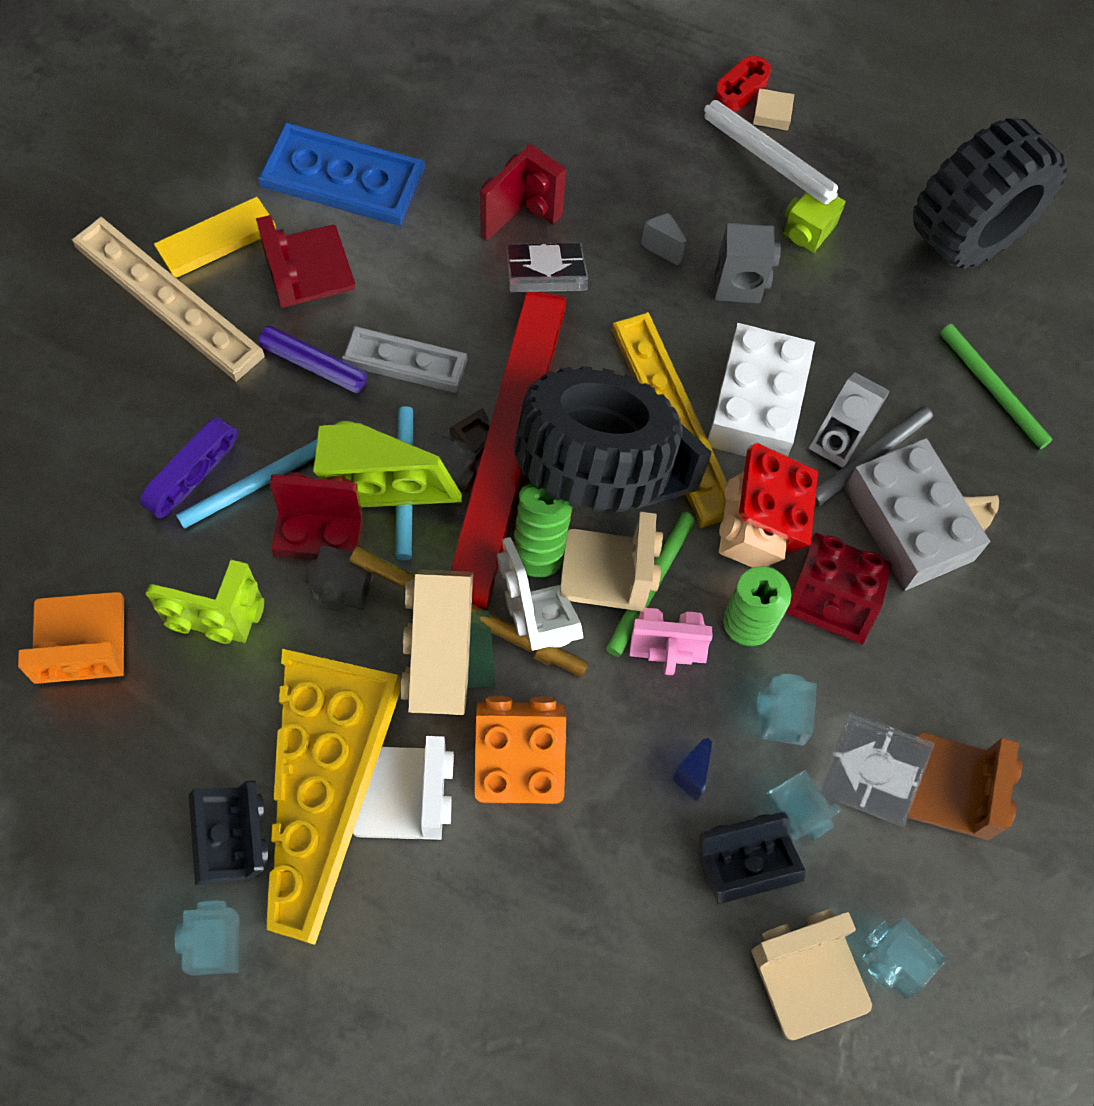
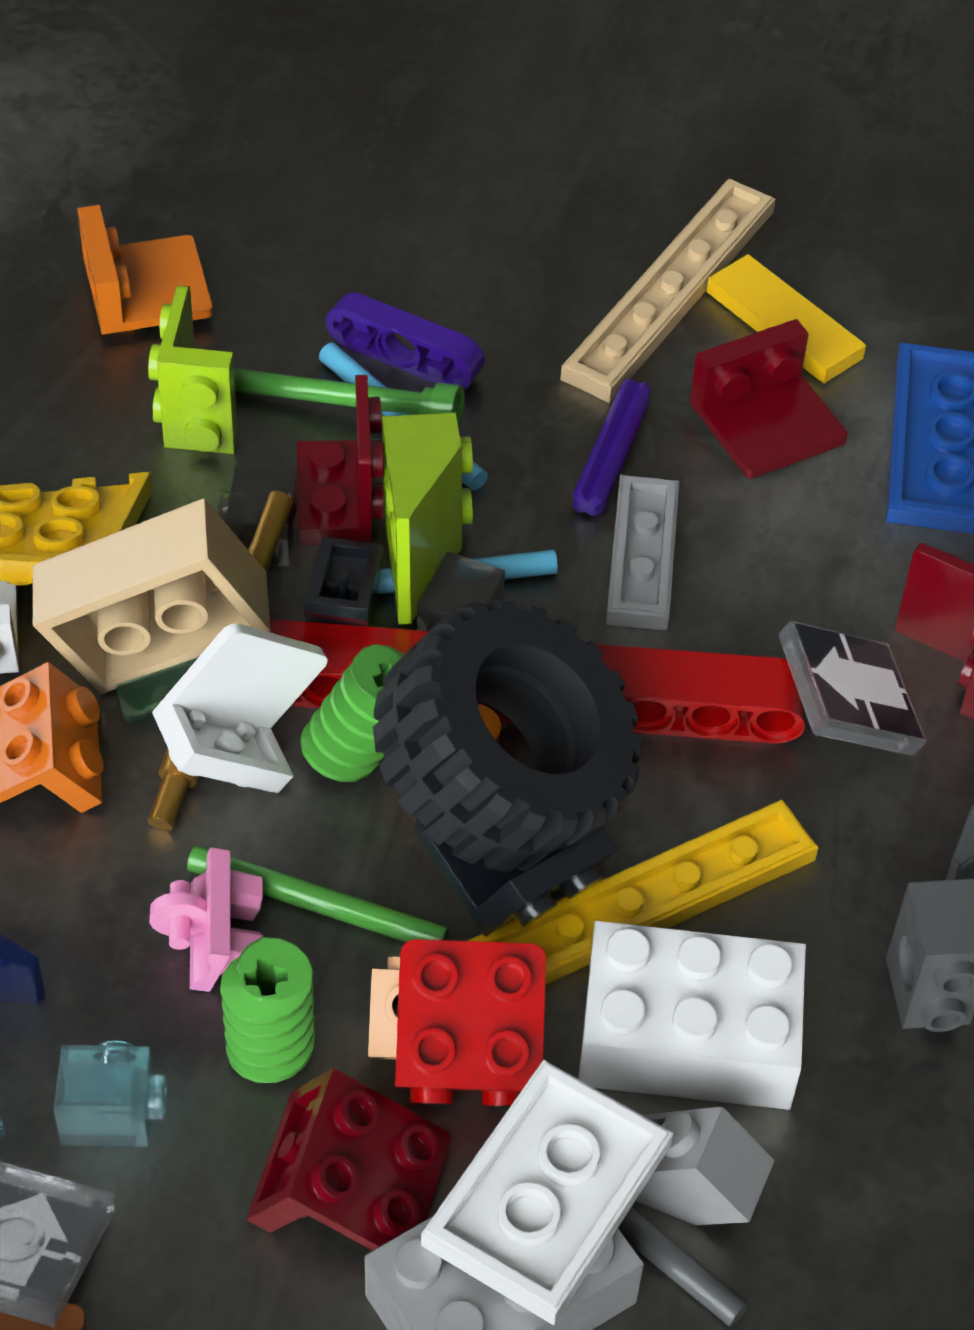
camera: 85 degrees right, 15 degrees down
tan bracket [560,512,663,612] -> none
none -> bright green piece [234,368,465,428]
none -> black slope [303,537,384,627]
none -> white tile [421,1060,673,1325]

